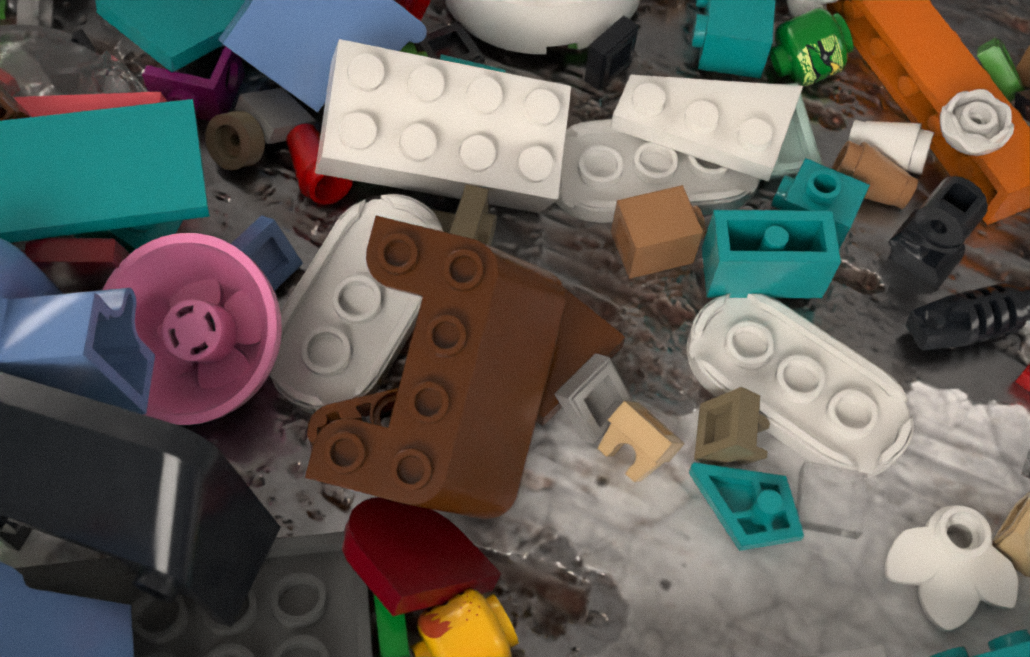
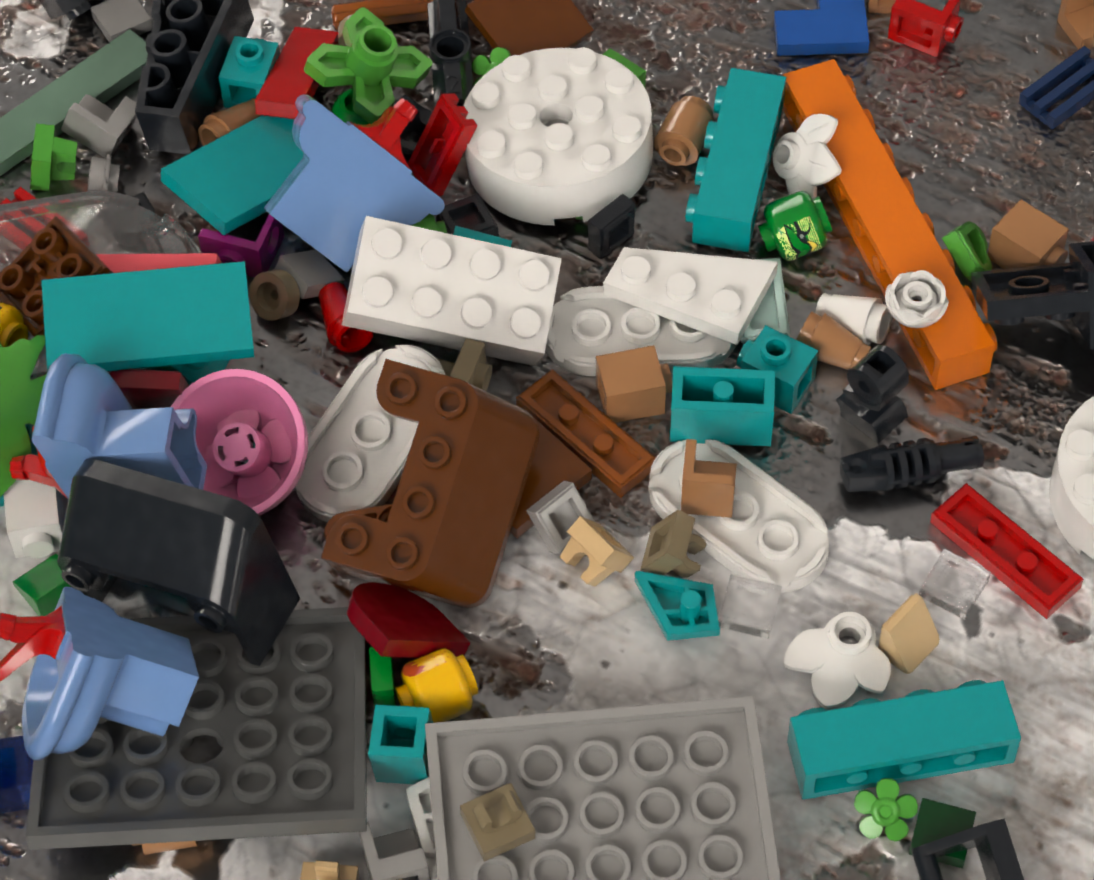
camera: 10 degrees right, 5 degrees down
medium blue tile [231,216,303,291] -> none
none -> dark orange tile [516,369,657,498]
none -> medium nougat panel [681,439,737,518]

